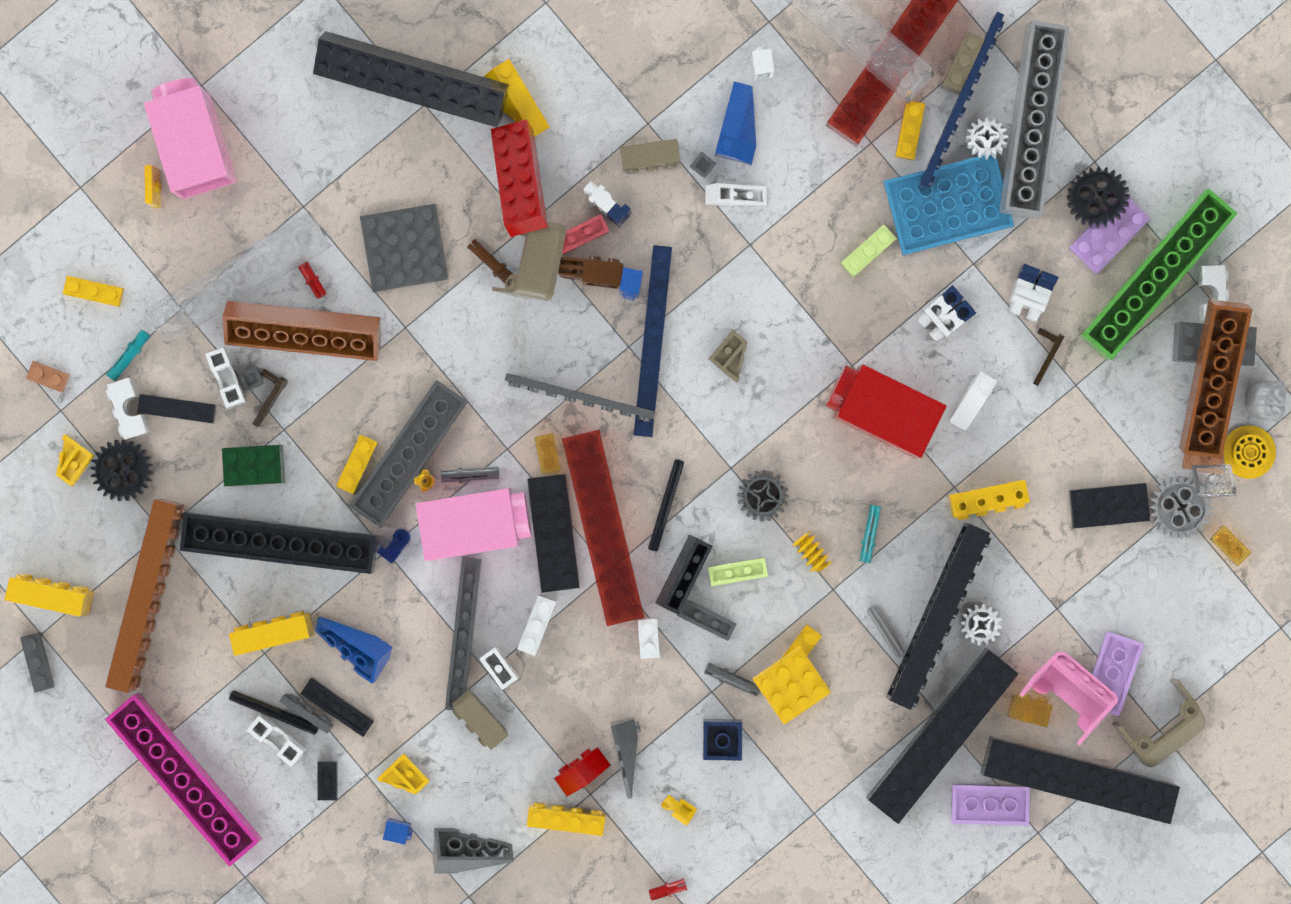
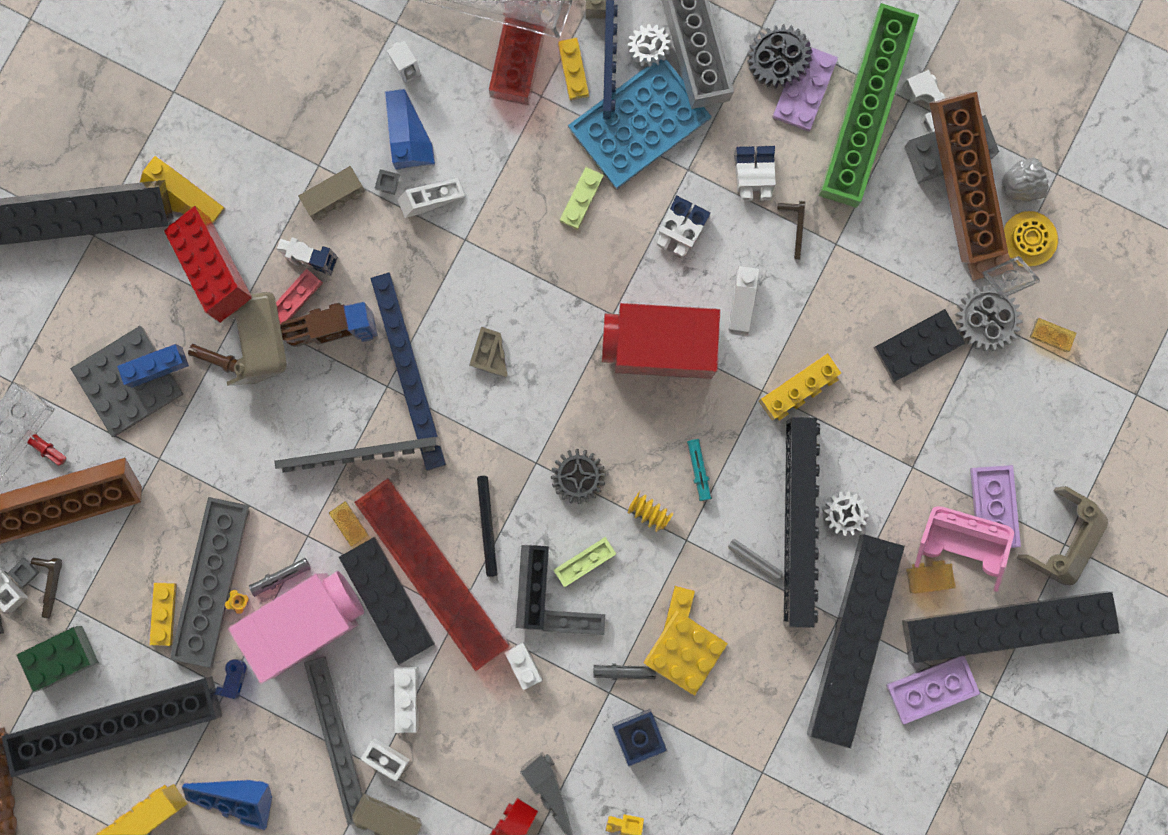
camera: 25 degrees left, 5 degrees down
none -> blue brick [117,344,189,388]

